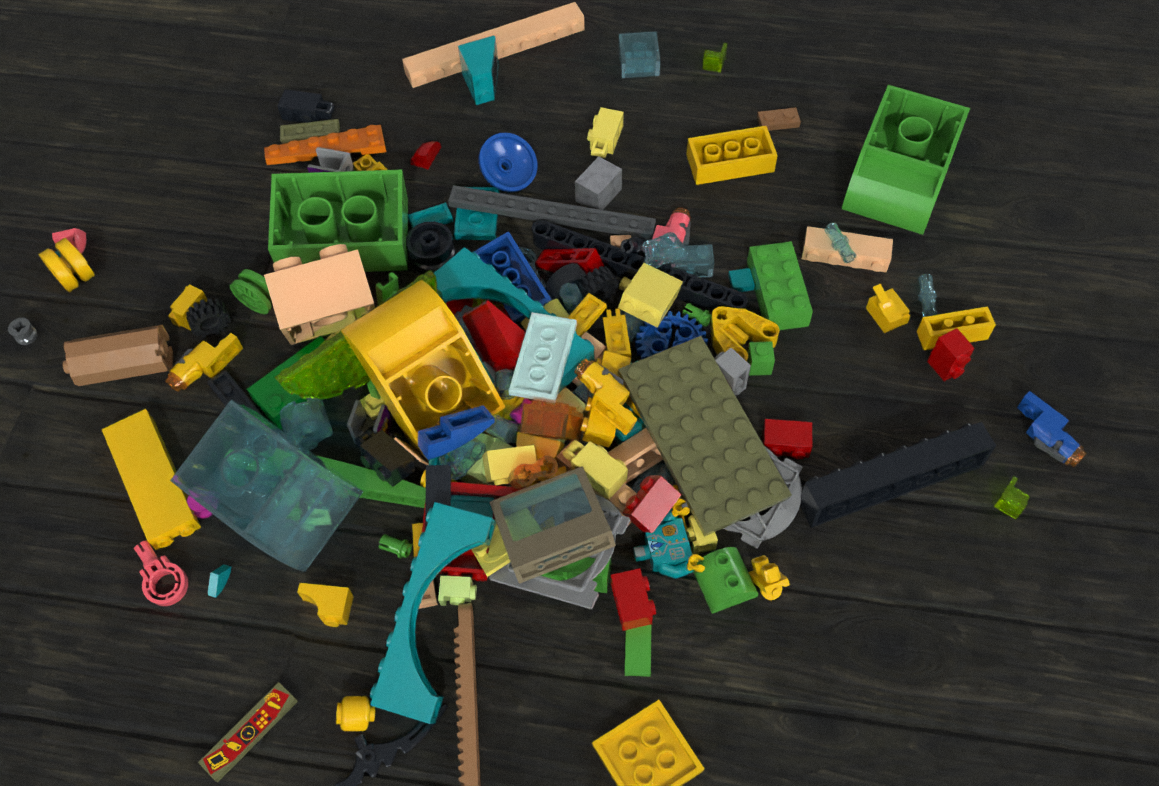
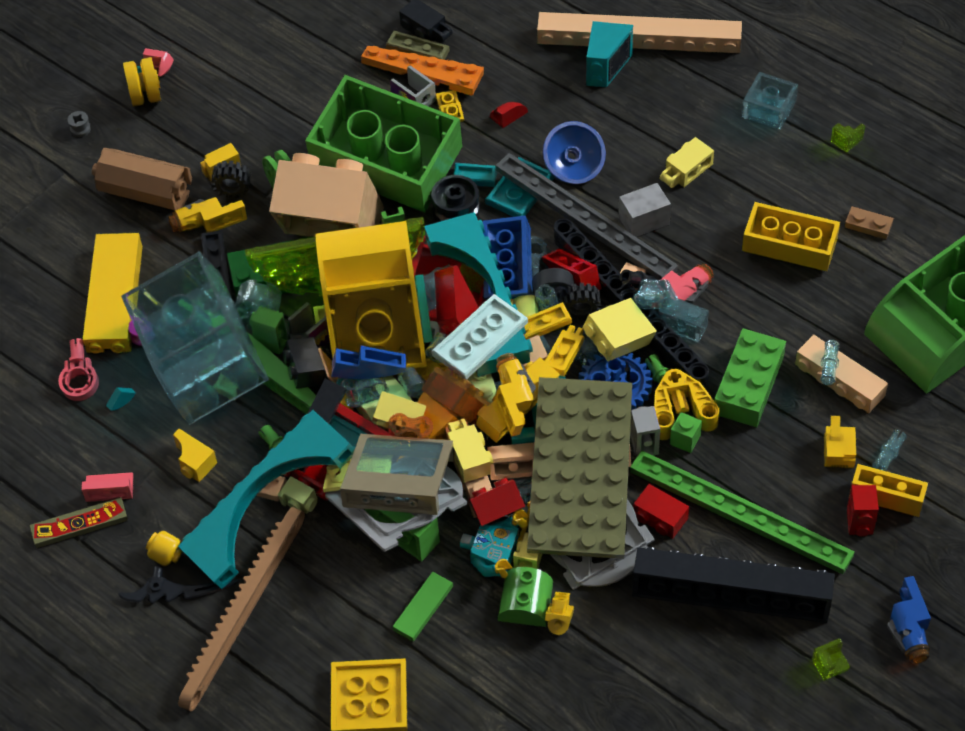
camera: 30 degrees right, 5 degrees down
red brick [611,568,656,631] -> none
teal tile [728,268,755,292] -> none
none -> coral panel [82,472,133,502]
none -> bright green brick [249,306,288,354]
none -> bright green plate [630,450,854,574]

